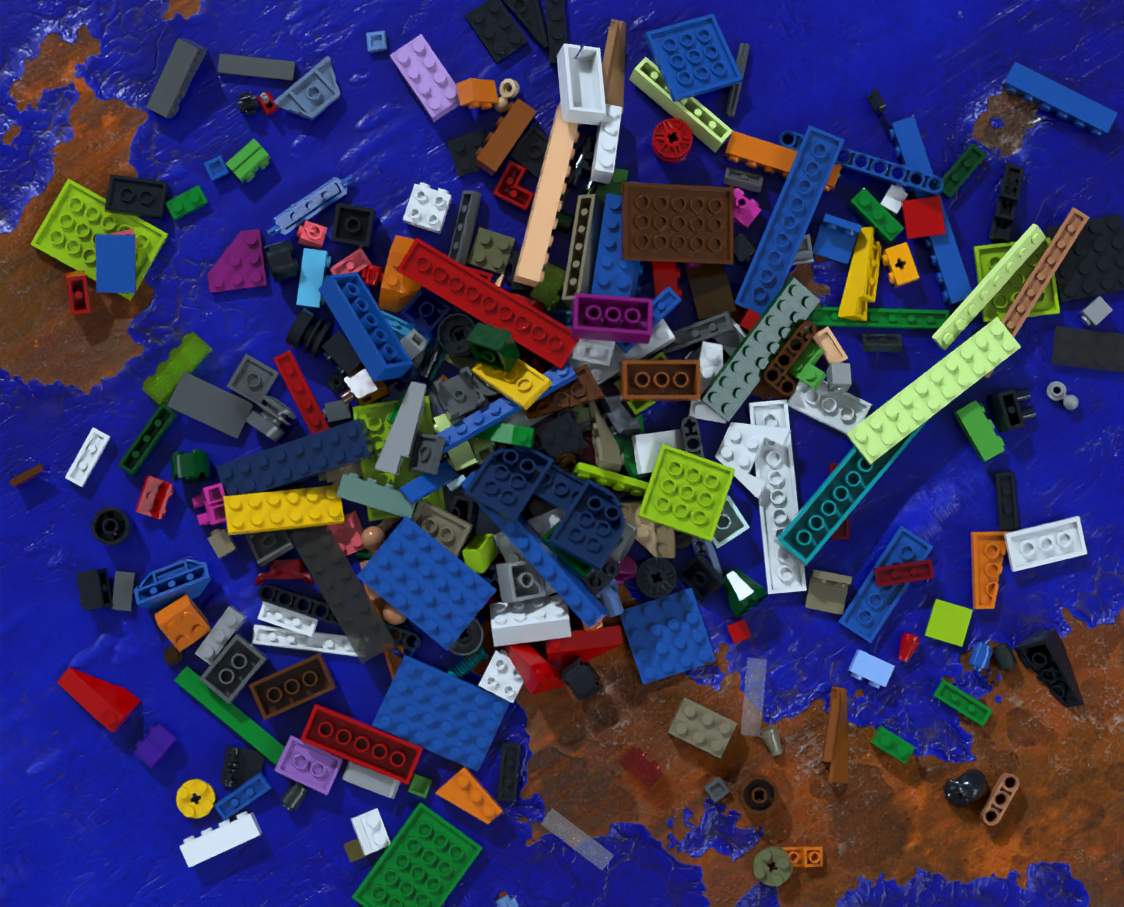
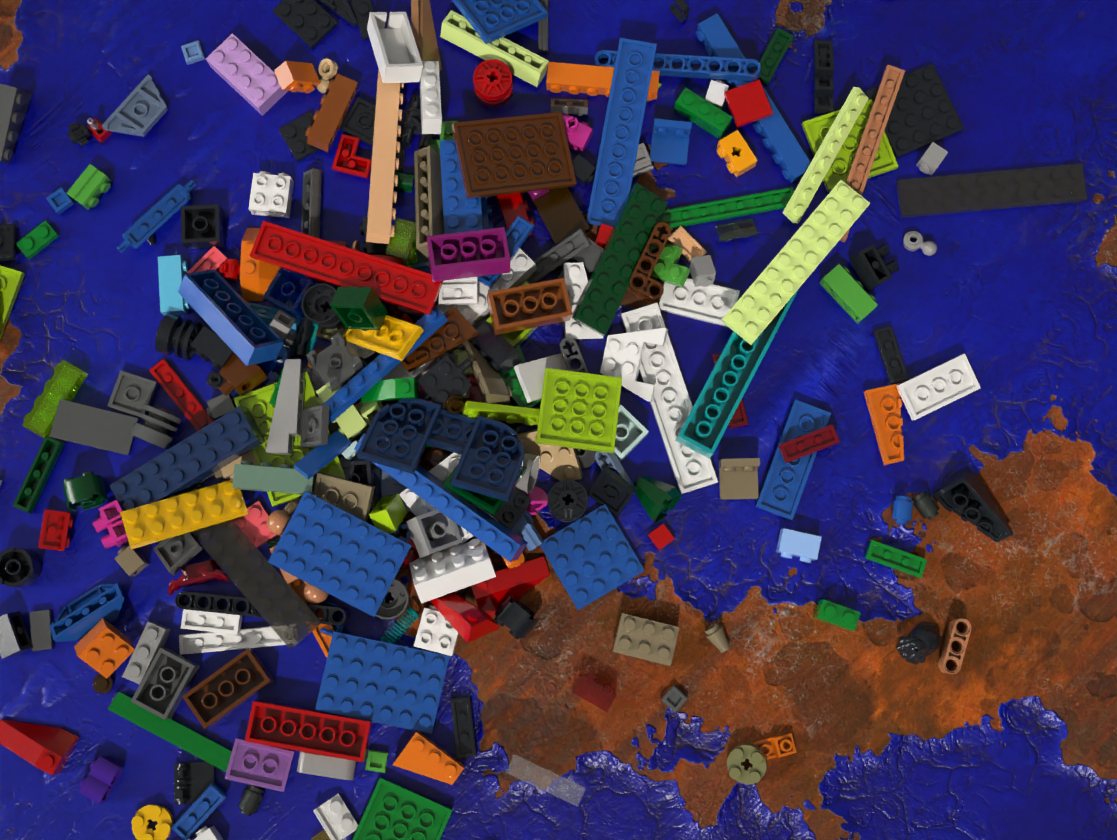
camera: 15 degrees left, 5 degrees down
magenta plate [208,229,268,294] -> none
dark grey tile [217,54,296,82] -> none
black brick [263,240,300,283] -> none
coral brick [296,221,328,250] -> none
olive plate [467,227,515,275] -> none
reddish brown brick [738,774,779,815] -> none
clear tile [740,657,767,737] -> none
dark orange wedge [821,686,849,783] -> none
yellow wedge [838,226,882,321] -> none
red cone [898,632,920,662] -> none
lime tile [924,599,973,647] -> none

